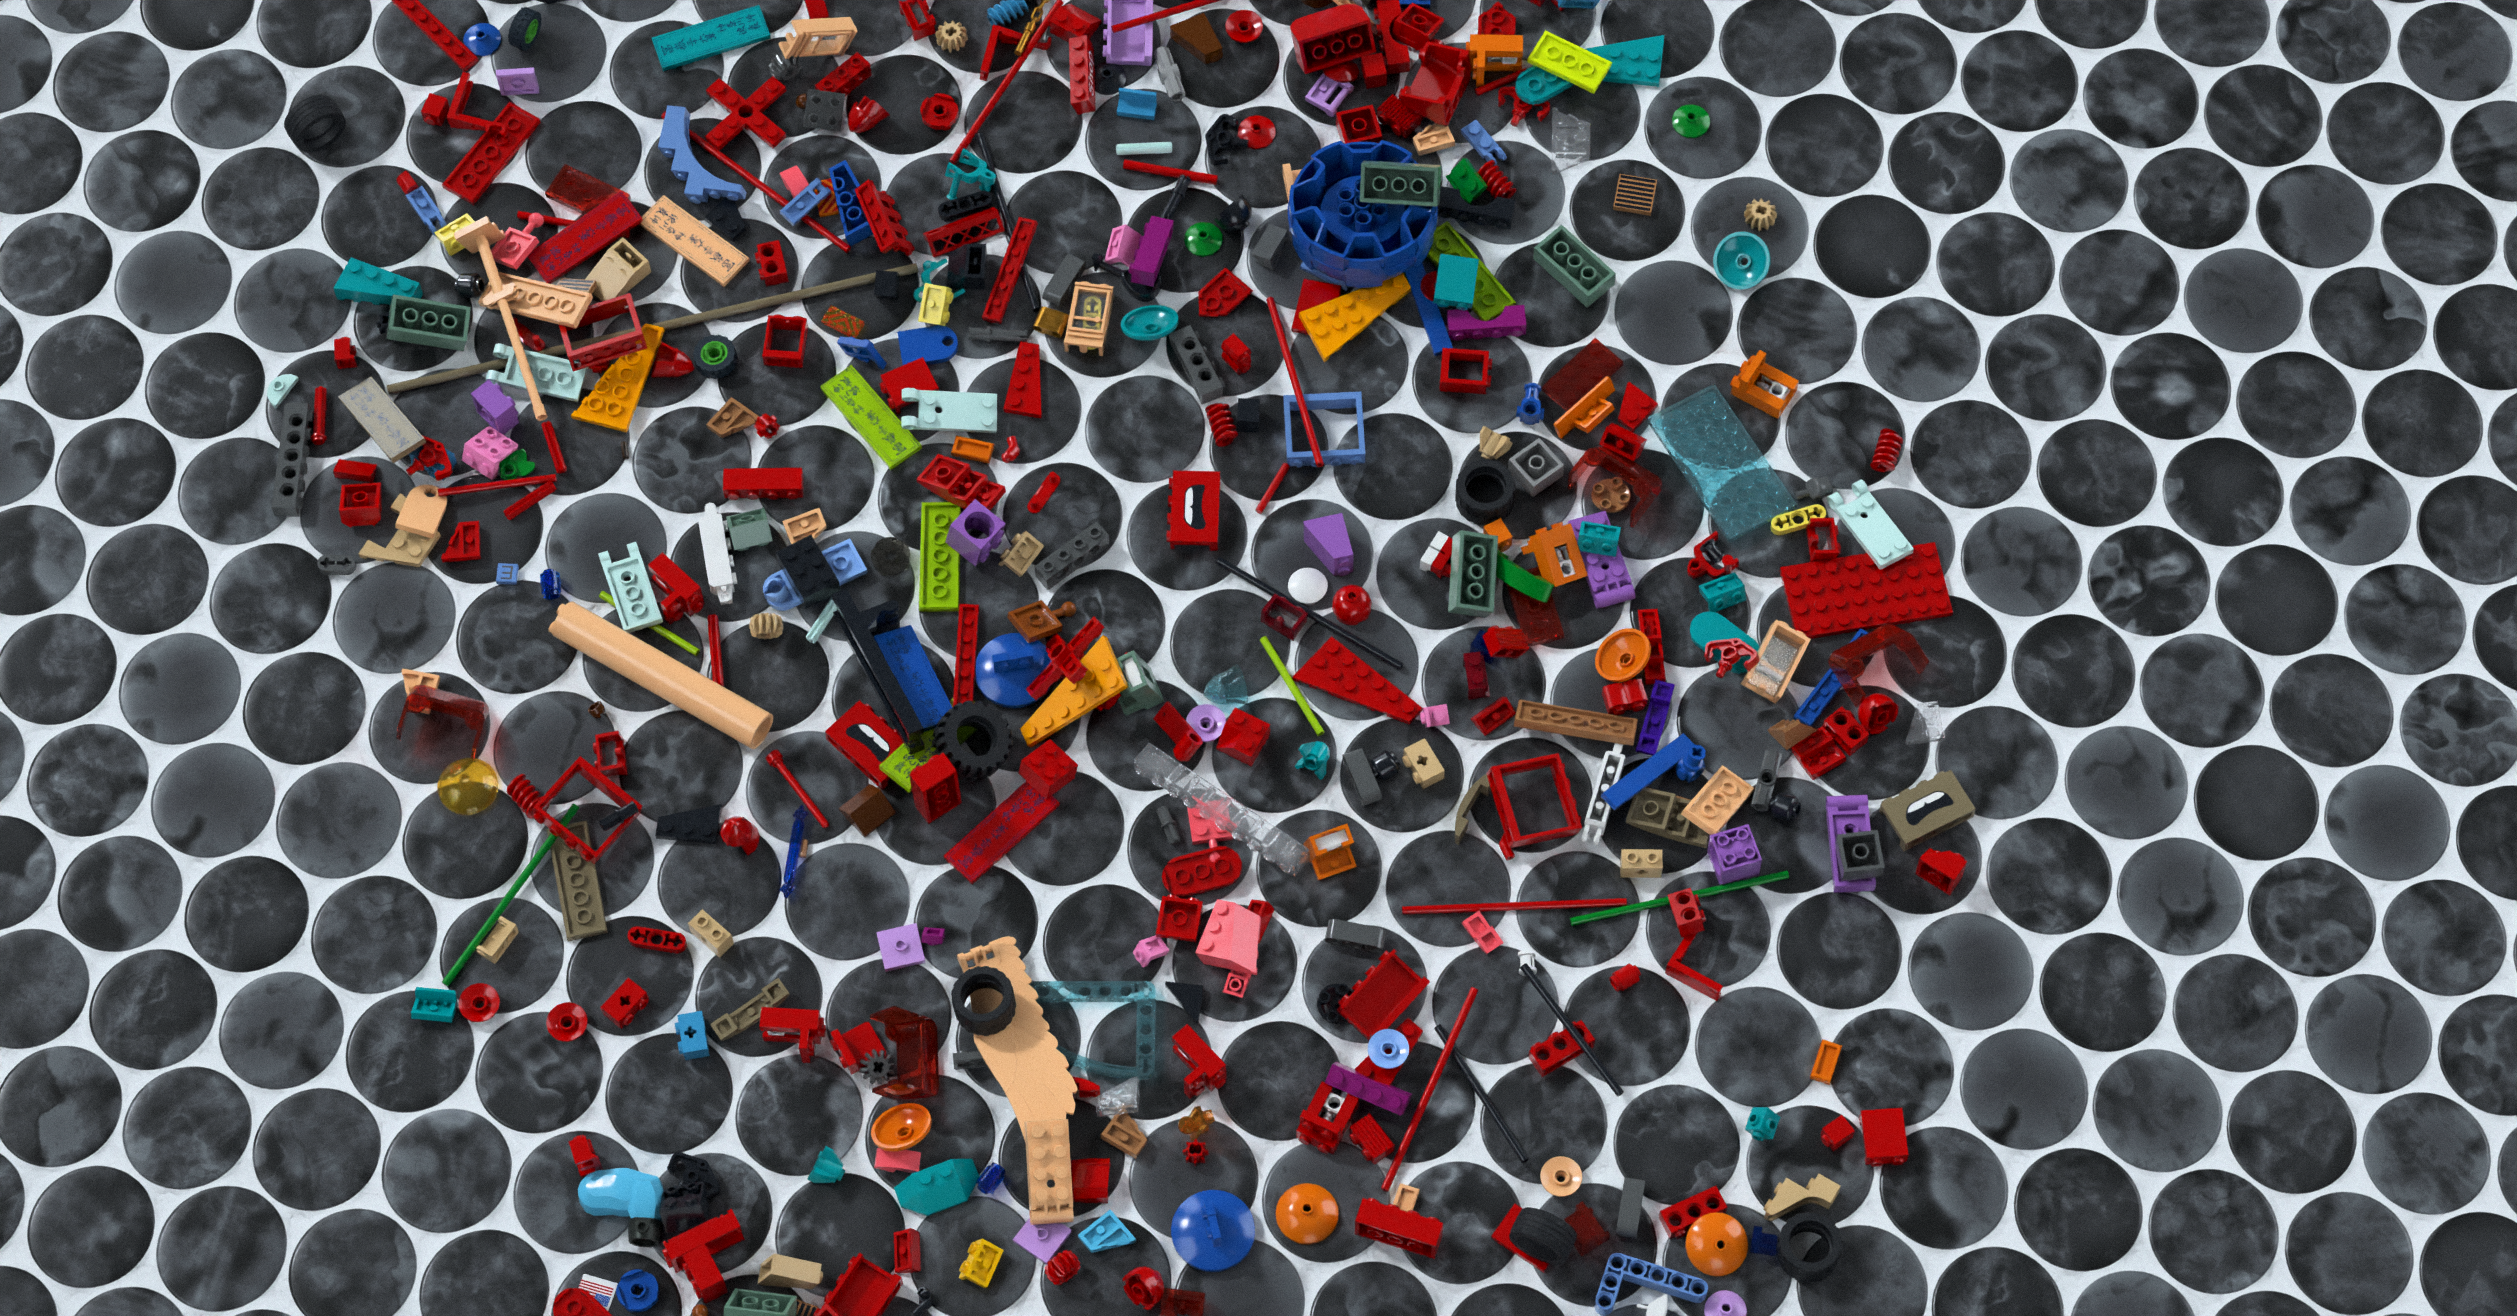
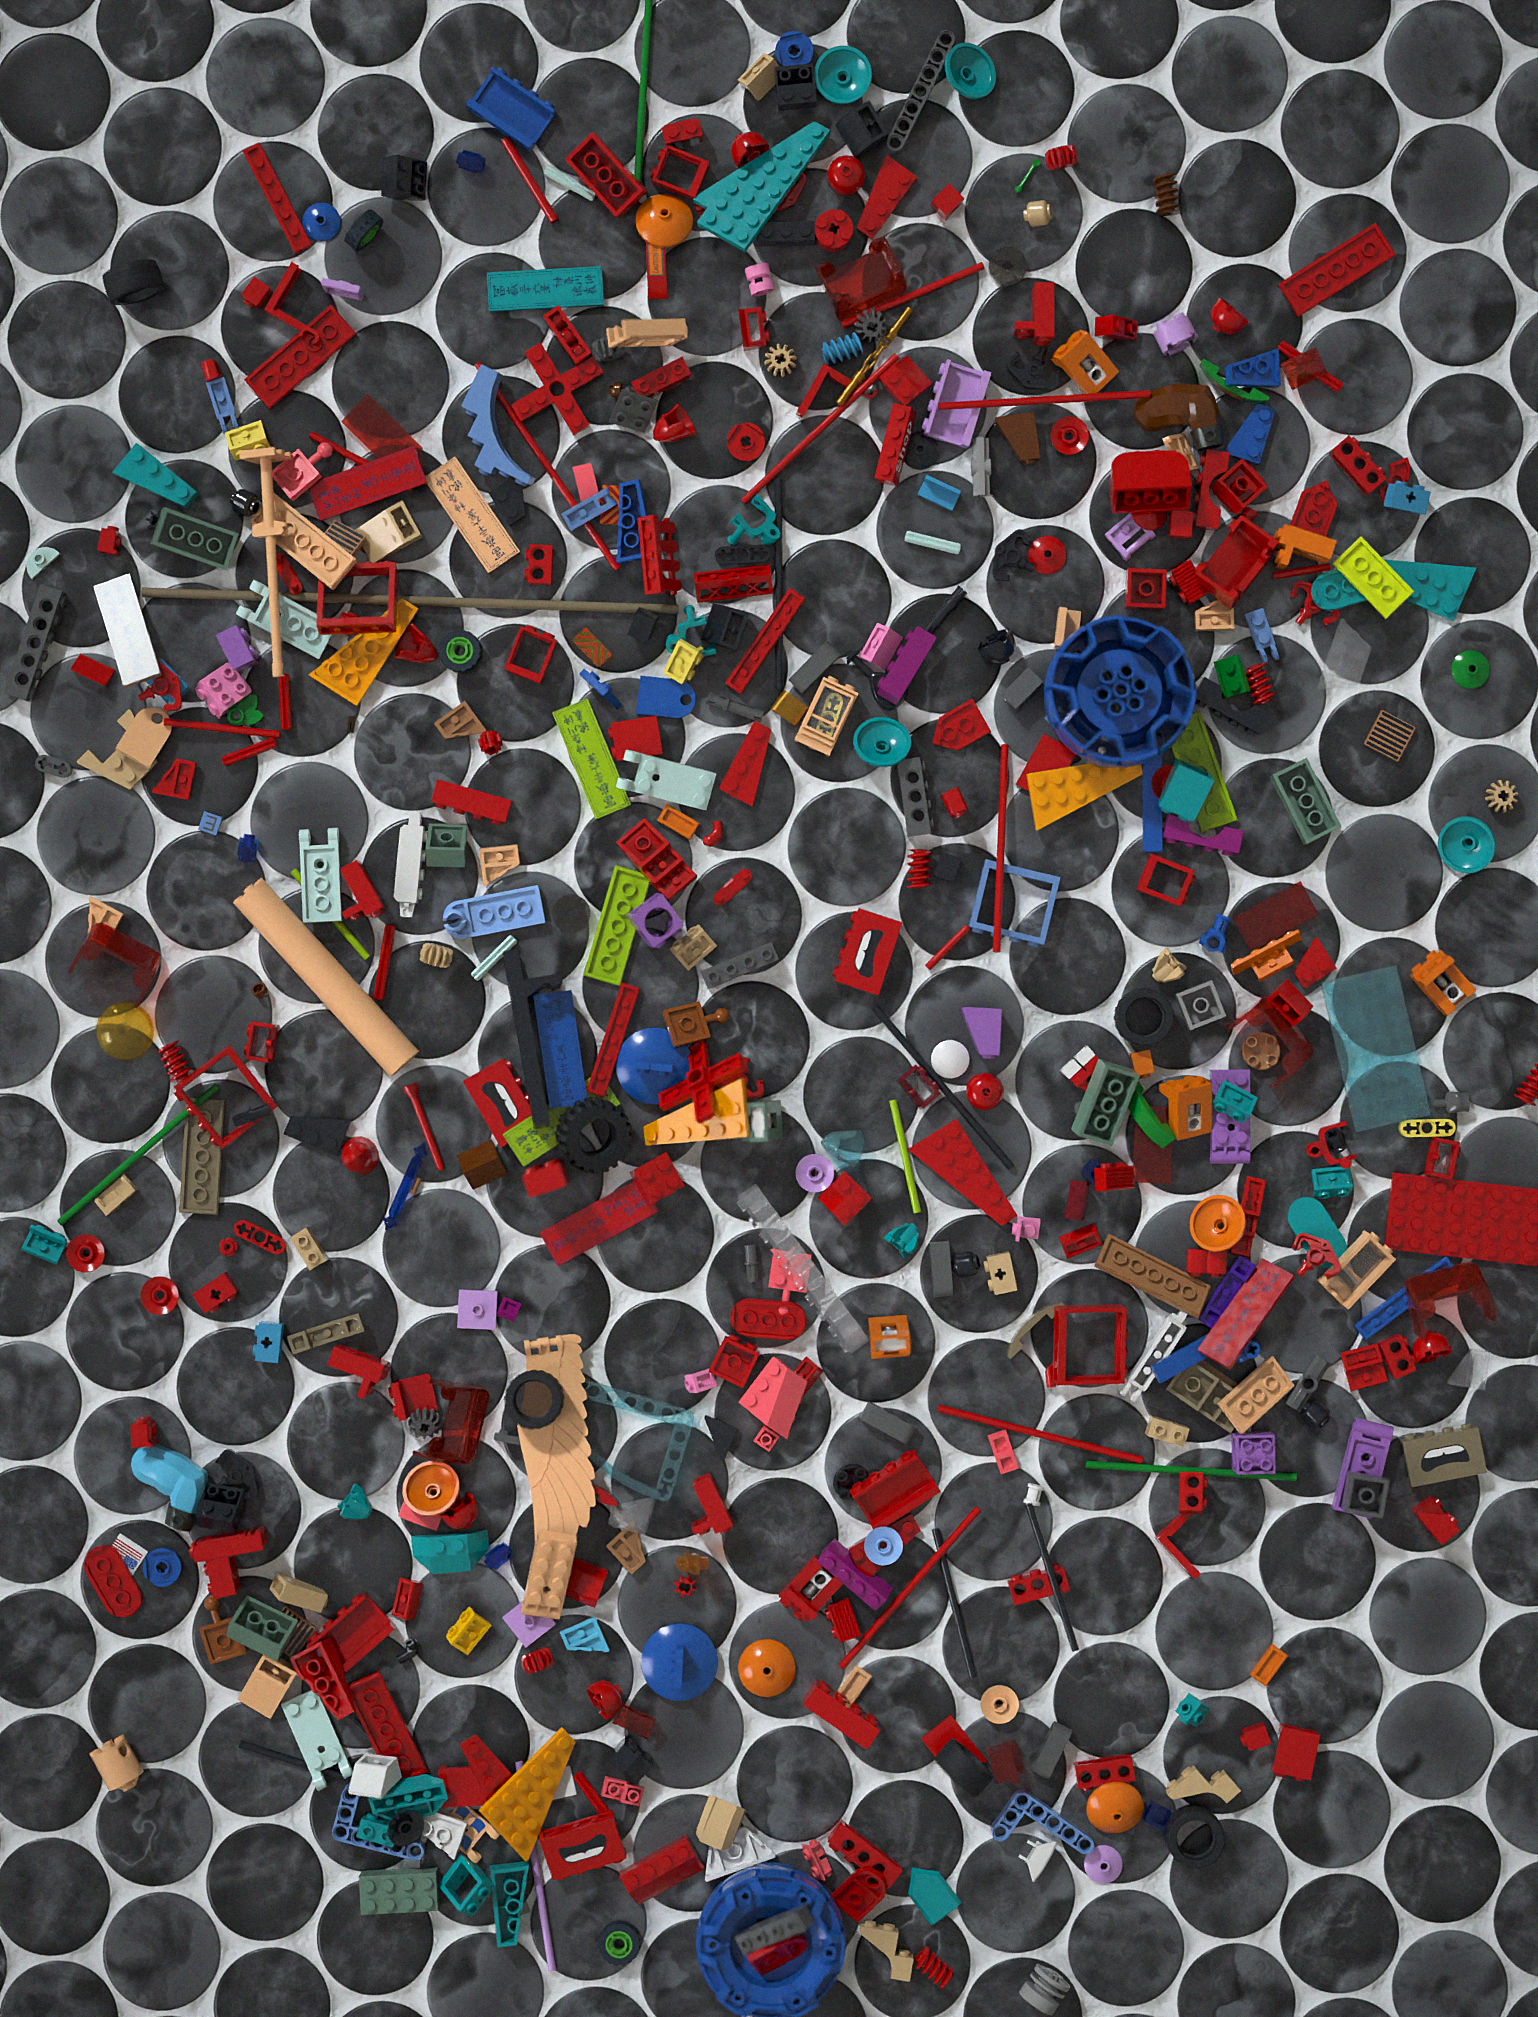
camera: 15 degrees right, 25 degrees up
red axle [311,386,327,445] -> none
red slope [339,482,382,528] -> none
black brick [776,535,841,609] -> none
red piece [1123,159,1218,185] -> none
red door [1153,701,1203,762] -> none
green dish [1184,222,1223,257] -> none
sand green brick [1360,161,1441,207] -> none
red brick [1609,963,1641,992] -> none
medium nougat slope [1767,719,1818,750] -> none
light aqua hinge [1827,479,1914,570] -> none
none -> red plate [219,1238,238,1257]
none -> red cylinder [440,1493,479,1529]
none -> red brick [543,305,592,366]
none -> tile [1197,1258,1295,1370]

